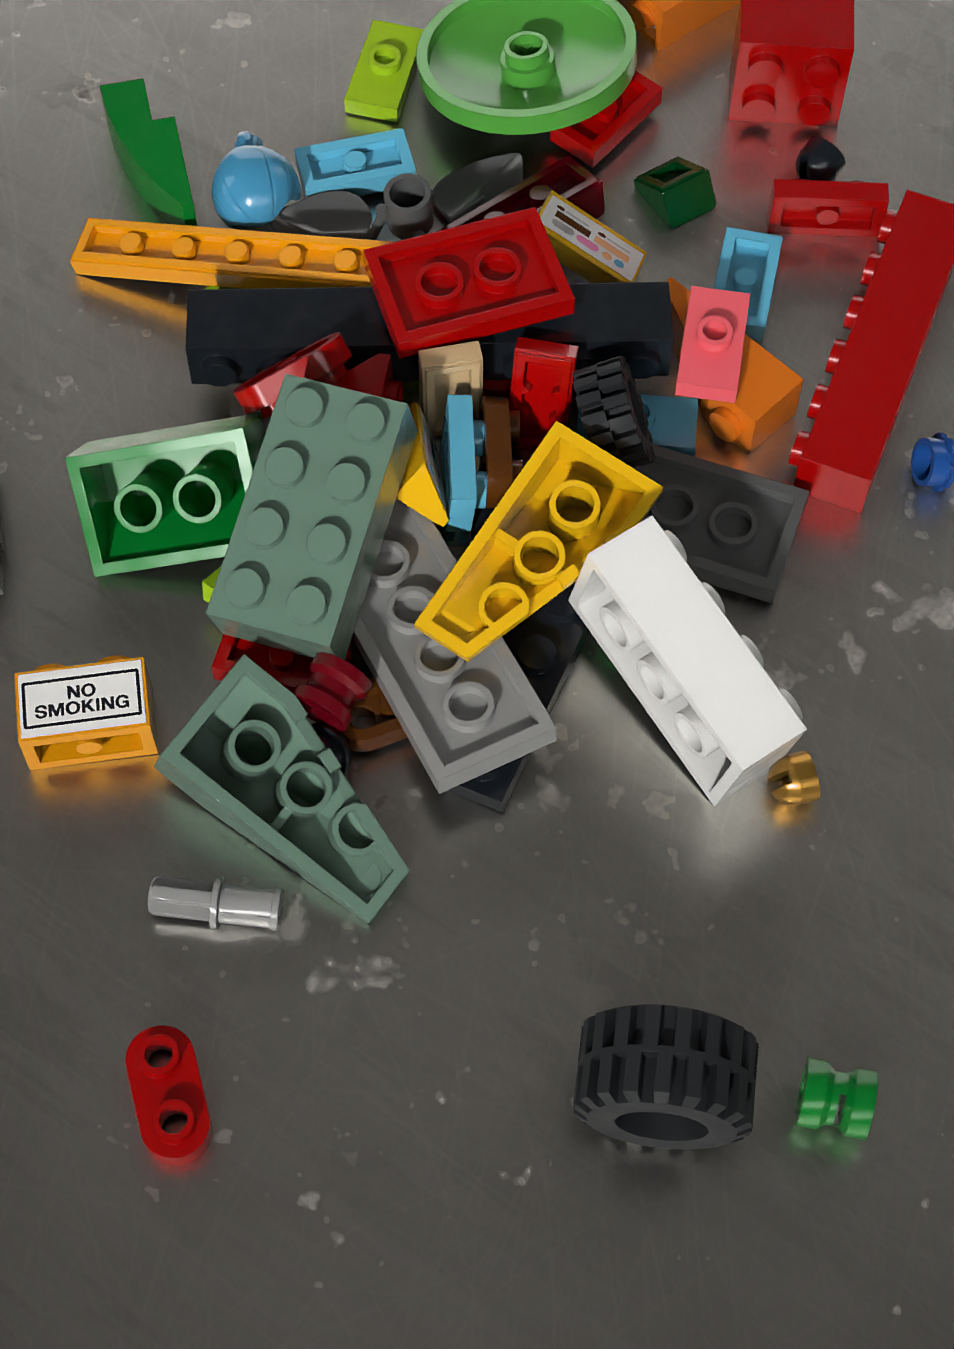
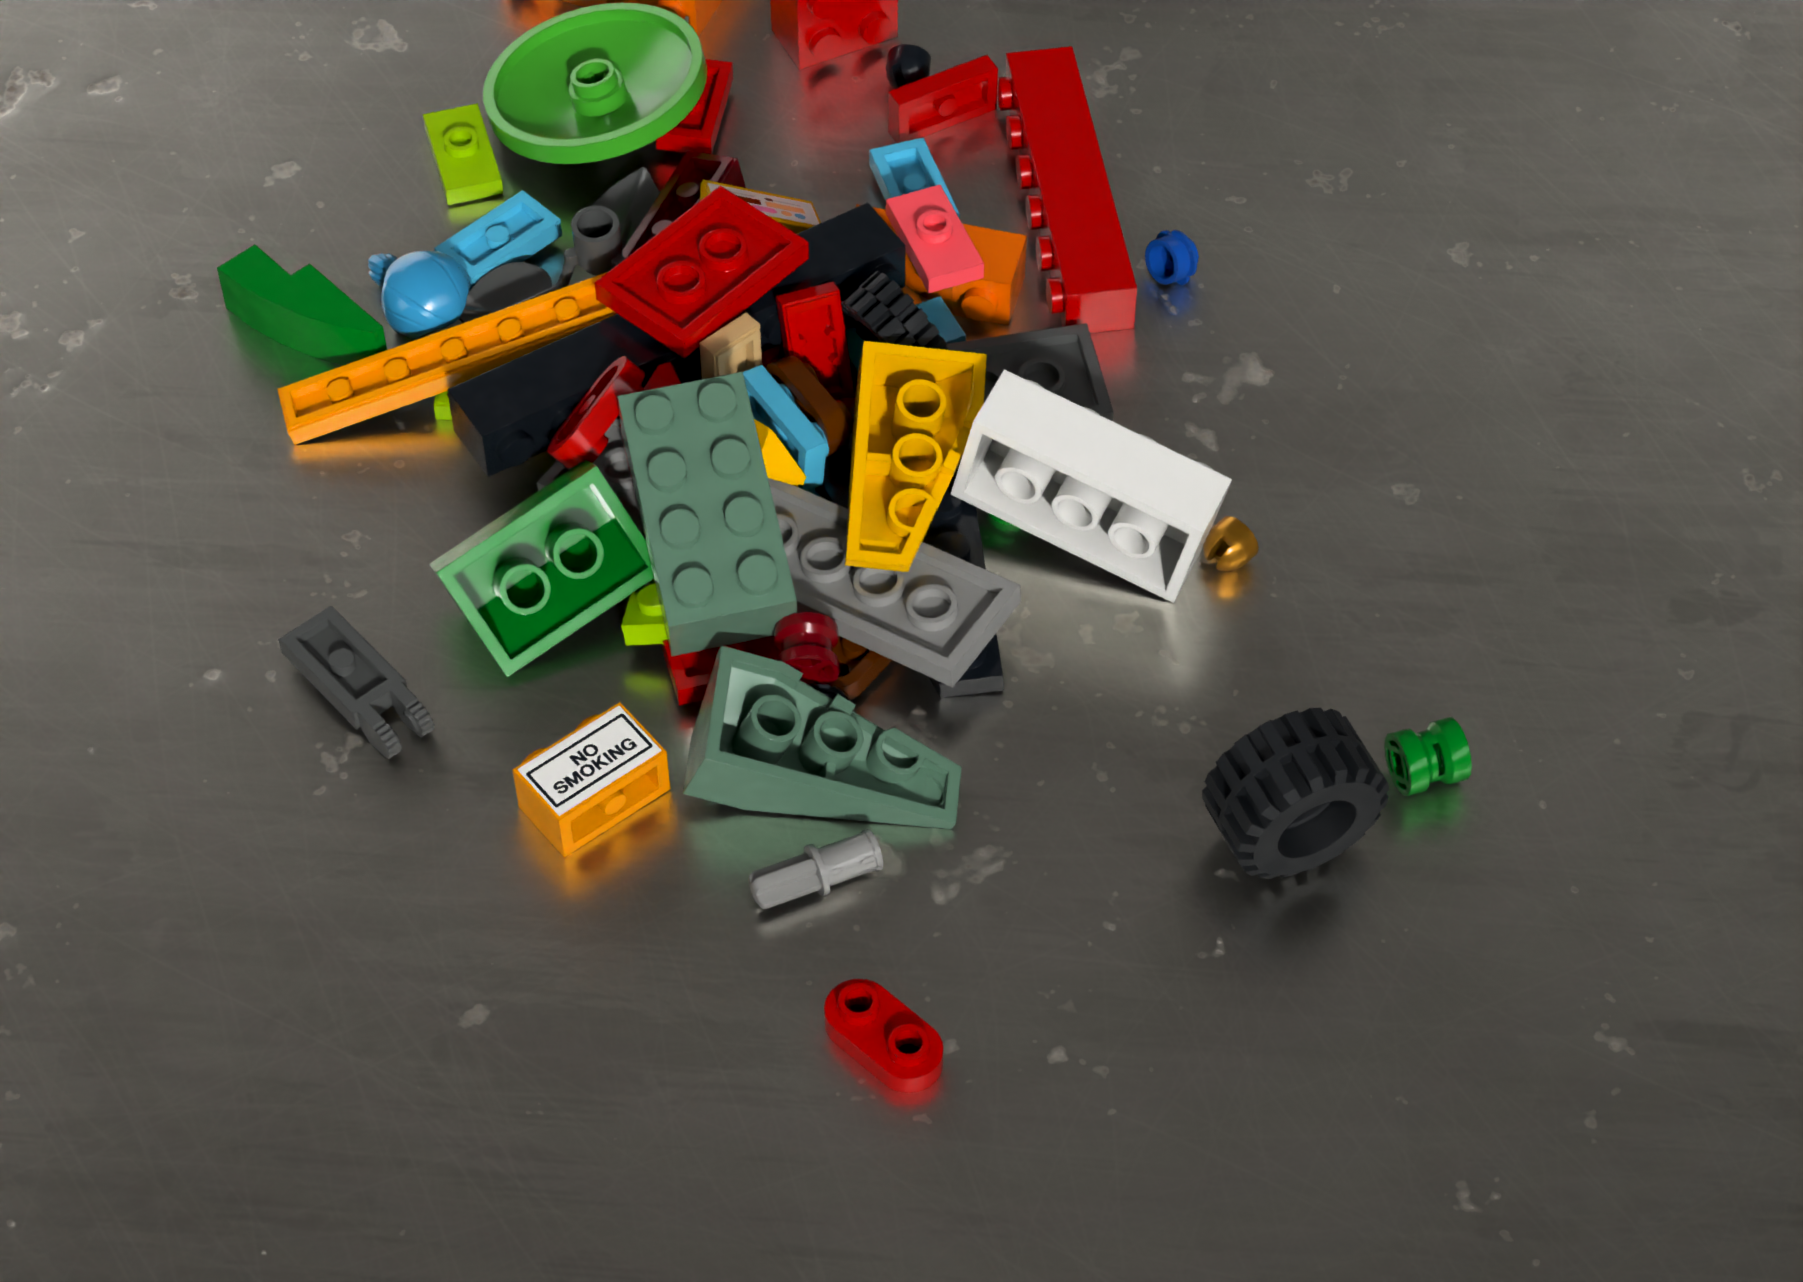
camera: 30 degrees left, 10 degrees down
dark green slope [633,156,716,228] -> none

